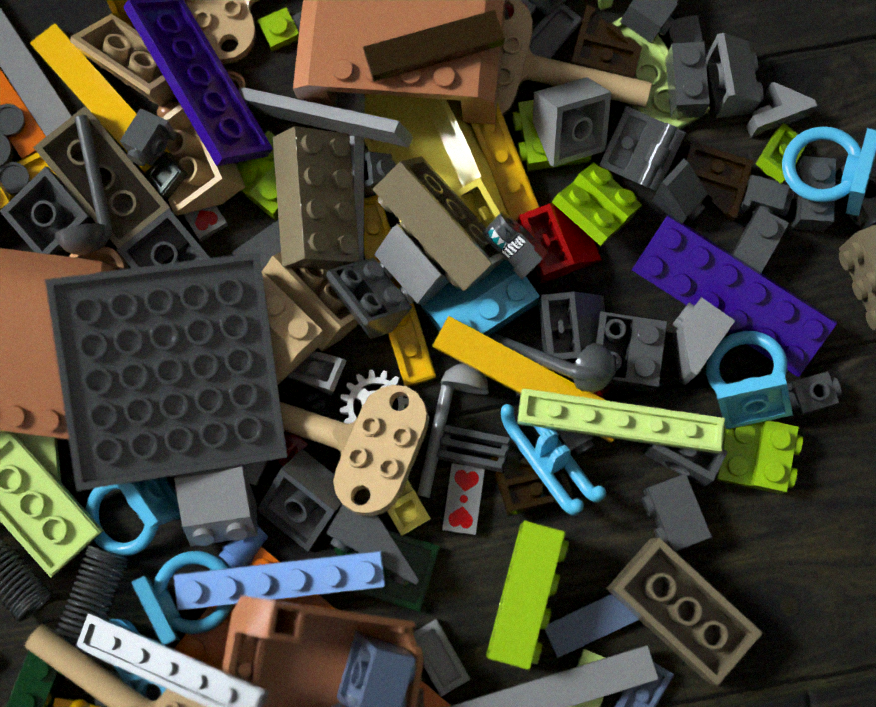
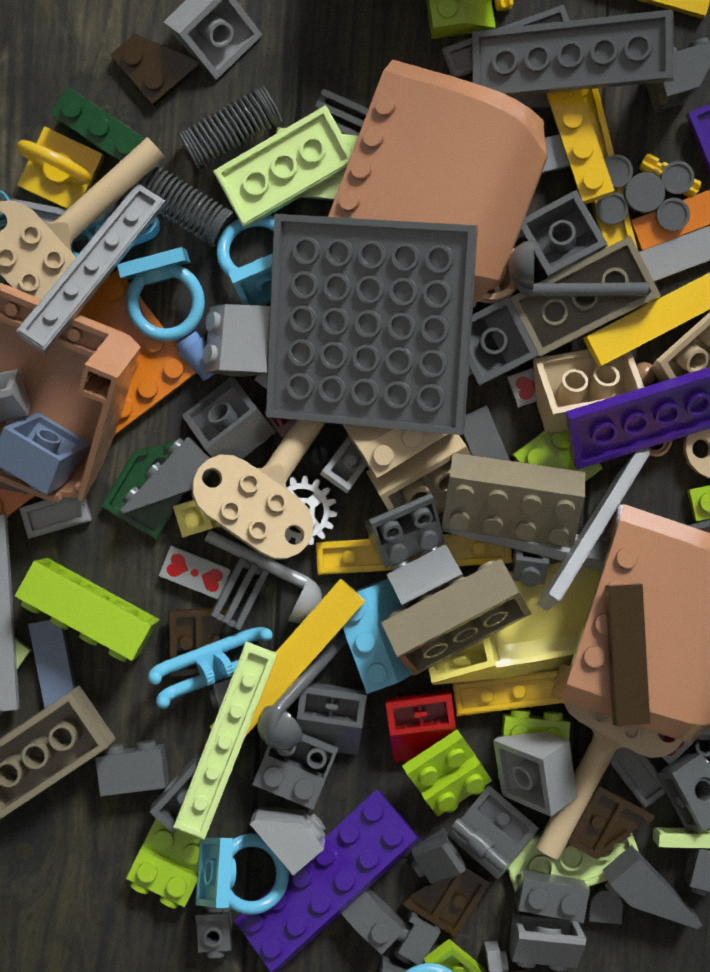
camera: 100 degrees right, 10 degrees up
dark grey brick [120,108,178,166] -> none
pearl dark grey tile [144,151,188,199] -> none
light blue plate [174,551,386,610] -> none
dark grey leg [483,212,548,279] -> none

